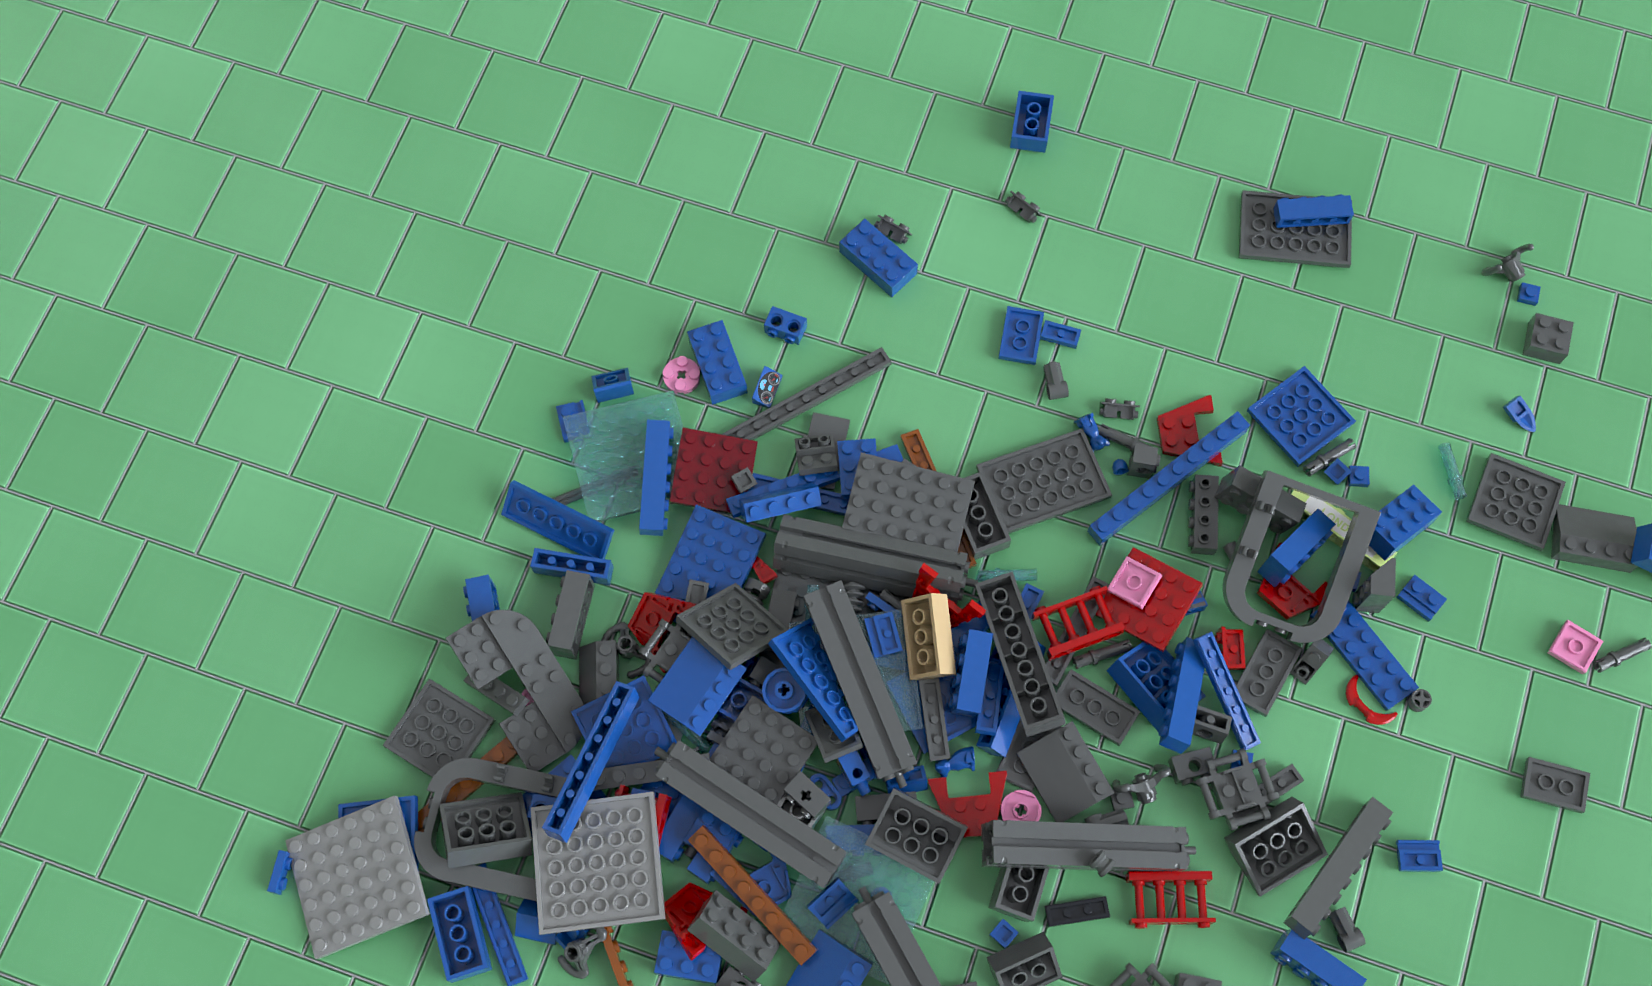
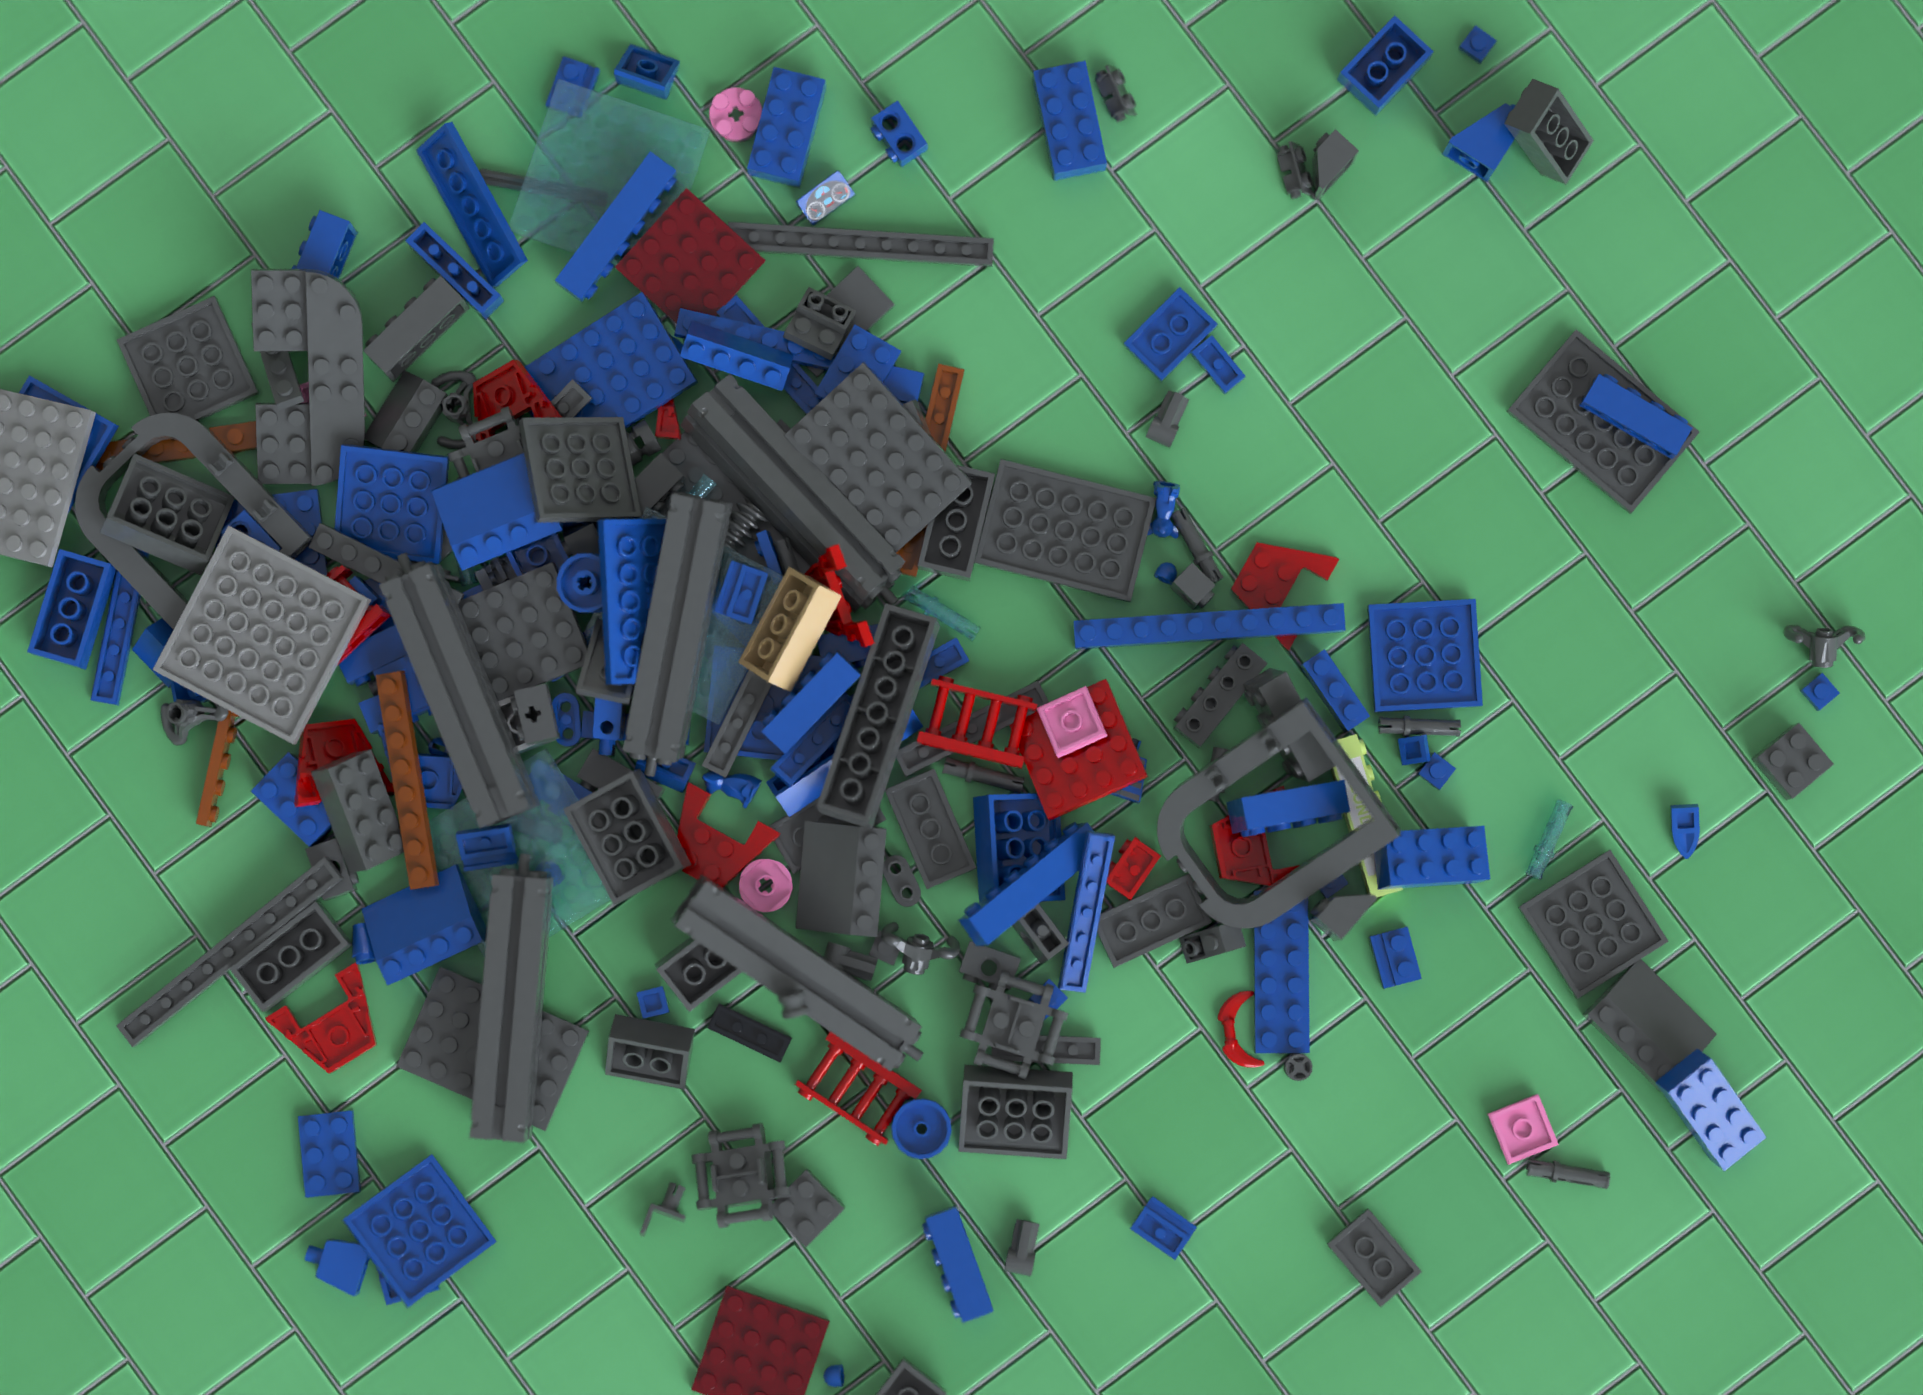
camera: 30 degrees right, 15 degrees up
blue brick [542,681,639,843] -> none
dark grey plate [731,467,758,494] -> none
dark grey hinge [1099,398,1140,420] -> none
dark grey brick [1283,797,1393,939] -> none
none -> blue hinge [428,737,449,755]
none -> dark grey plate [883,855,921,907]
none -> blue wheel [892,1098,952,1159]
none -> blue brick [1300,649,1370,733]
none -> dark grey slope [1312,129,1359,200]
none -> blue slope [1442,103,1516,182]
none -> blue plate [1459,25,1497,64]
none -> dark grey brick [1504,79,1594,185]

